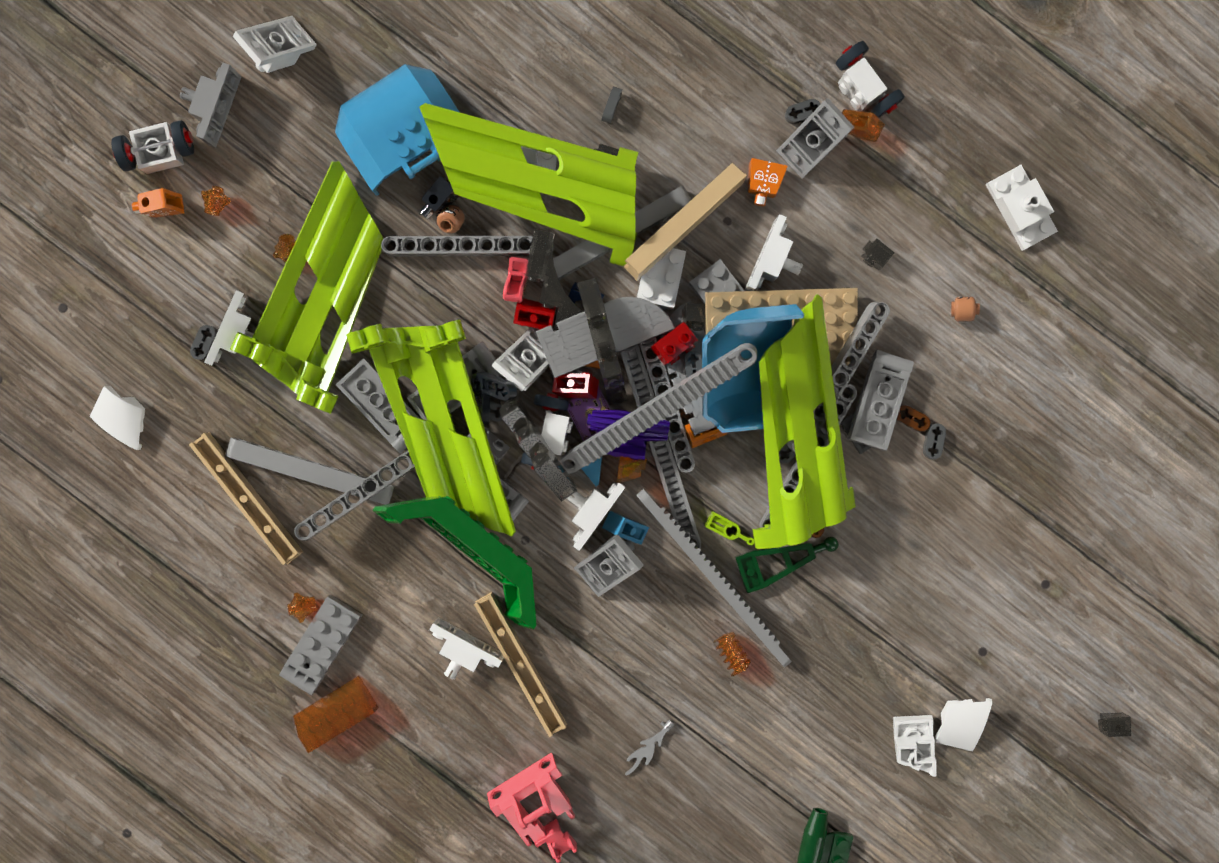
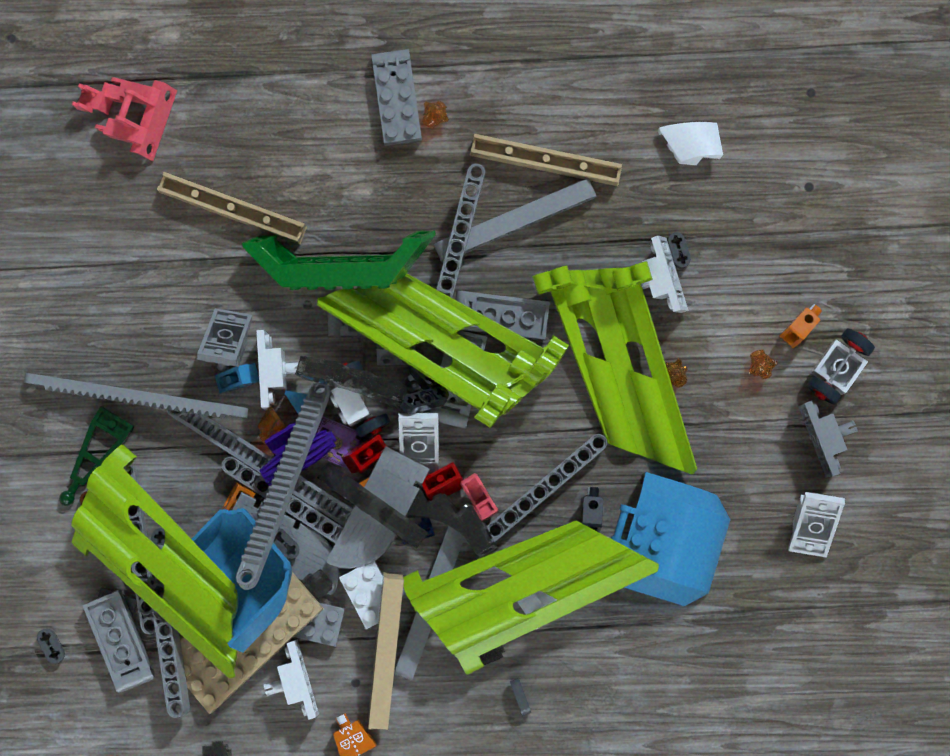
camera: 140 degrees right, 5 degrees down
clear orange slope [293,675,379,753] -> none
white brick [430,617,504,679] -> none
nougat head [436,205,465,234] -> none
light grey piece [625,719,675,776] -> none
red brick [651,322,698,365] -> none
lime piece [704,511,754,545] -> none
clear orange piece [713,632,751,676] -> none
reddish brown beam [896,405,930,431] -> none

